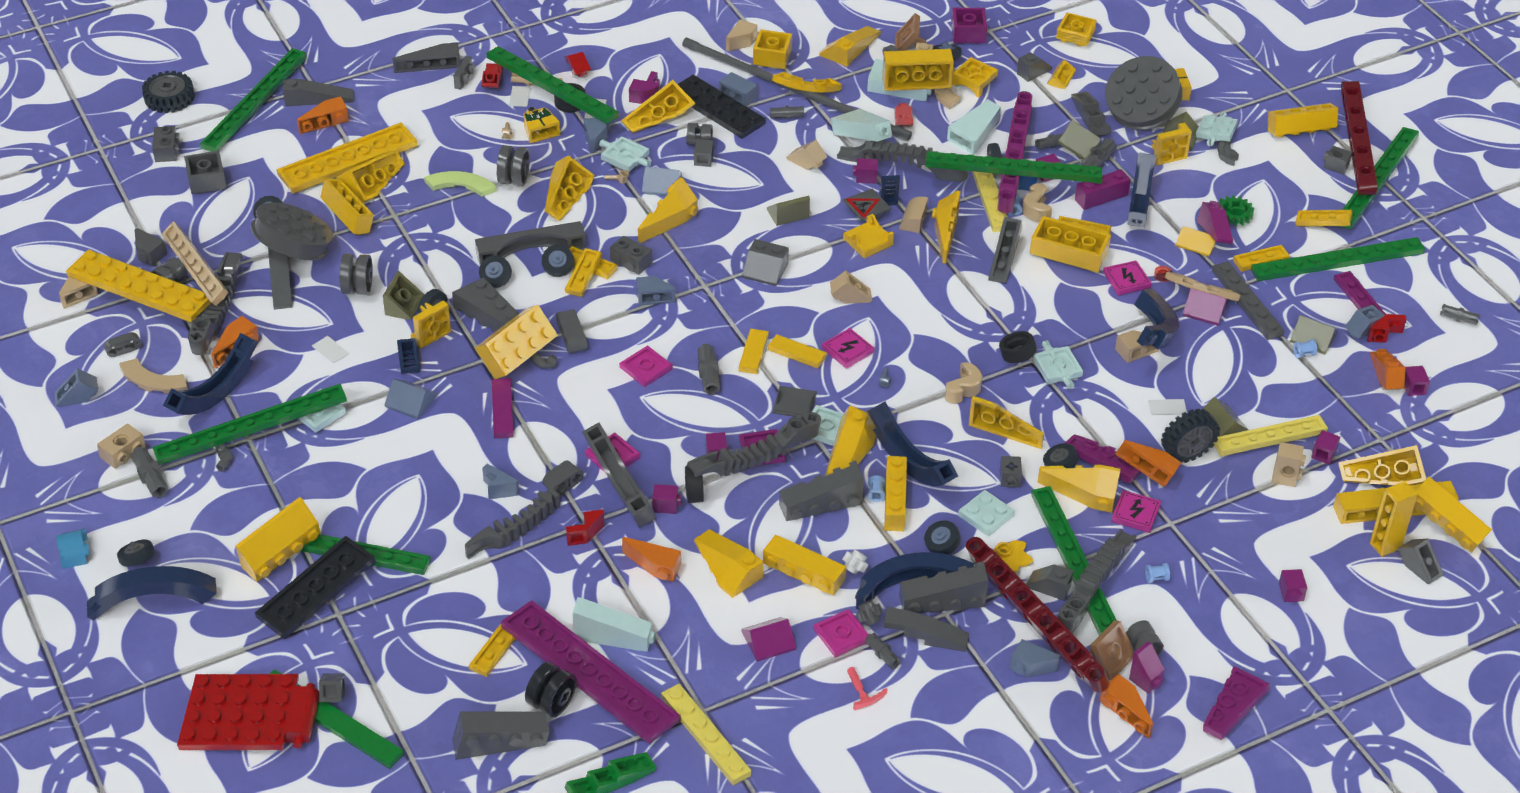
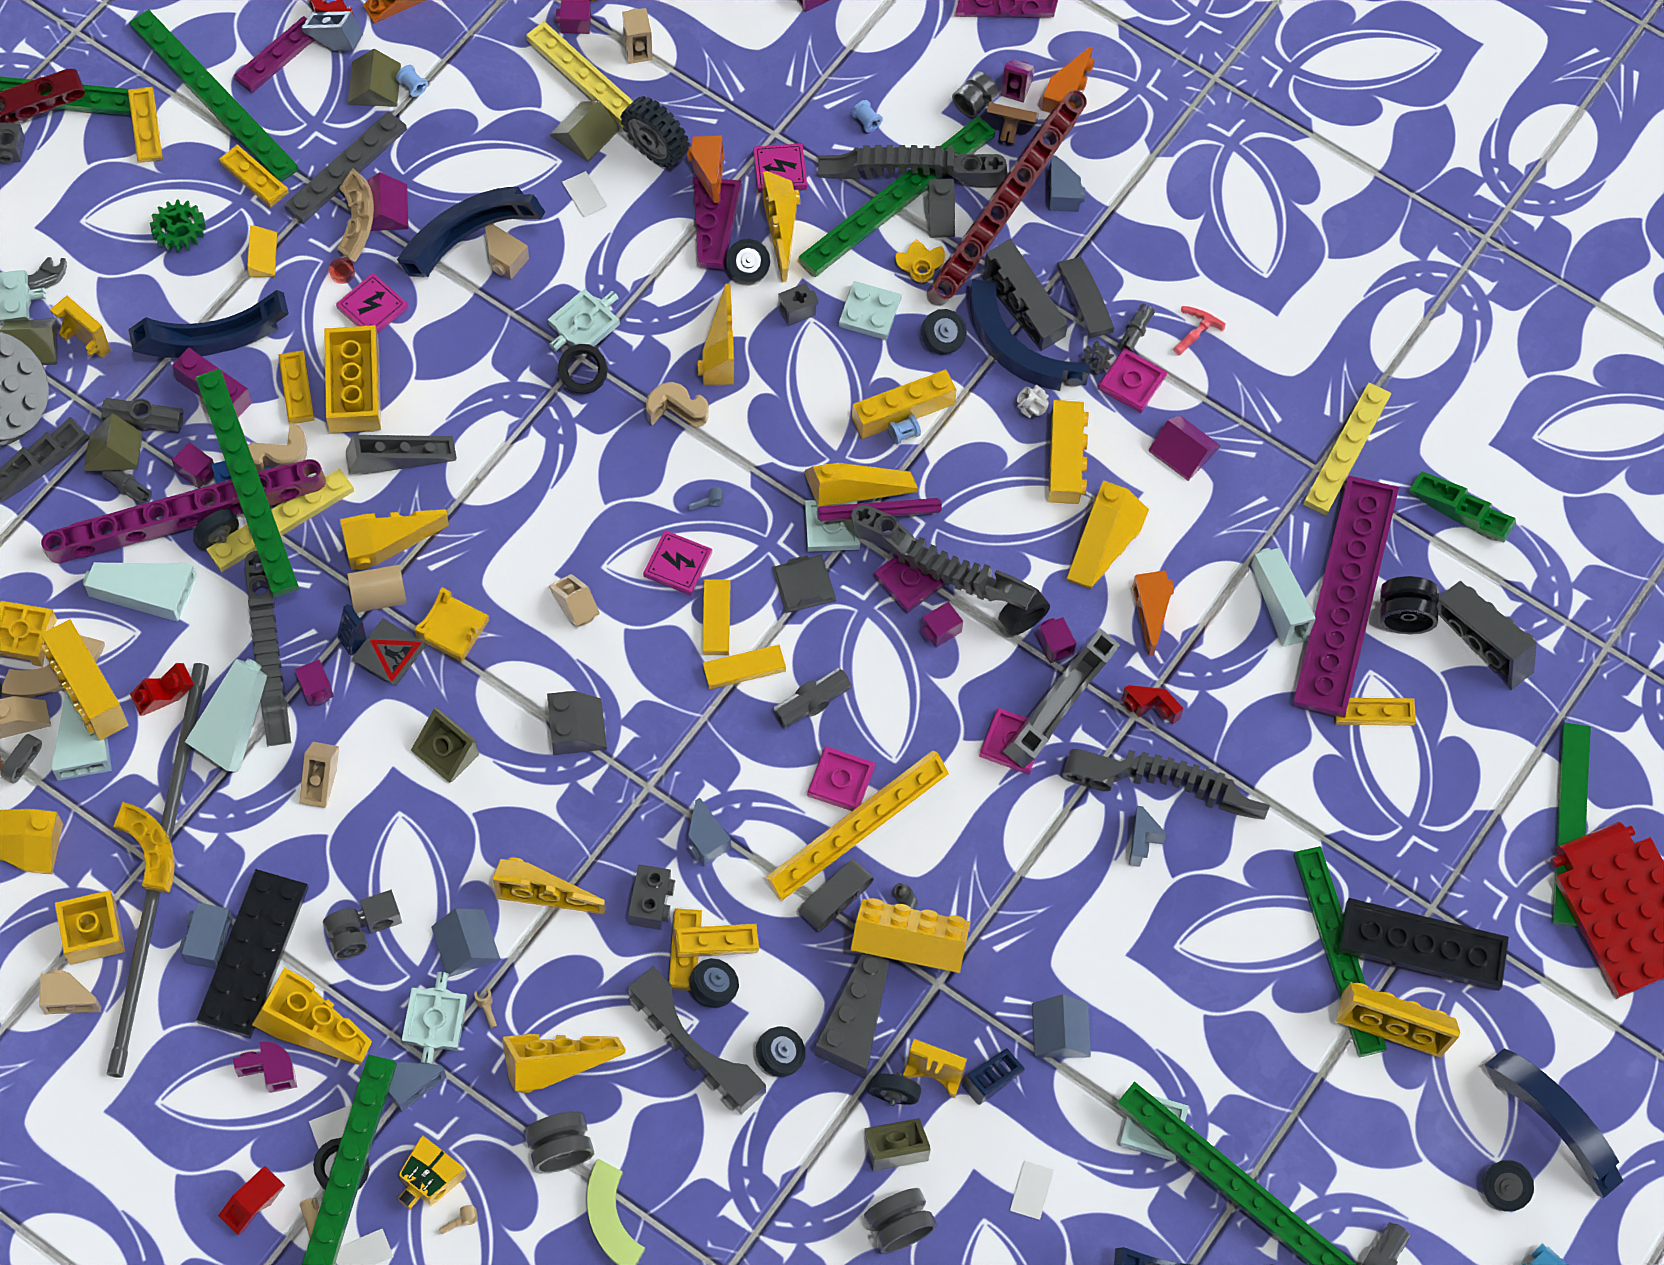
camera: 120 degrees left, 20 degrees up
dark grey arm [216,444,233,472] -> none
dark grey brick [319,673,345,702] -> none
magenta tile [492,378,513,439] -> none
dark grey pin [770,105,804,119] -> none
dark grey wedge [779,461,864,521] -> none
dark blue arch [867,401,959,486] -> none
magenta slope [1197,201,1233,244] -> none
none -> yellow plate [766,751,949,901]
none -> magenta axle [817,498,942,522]

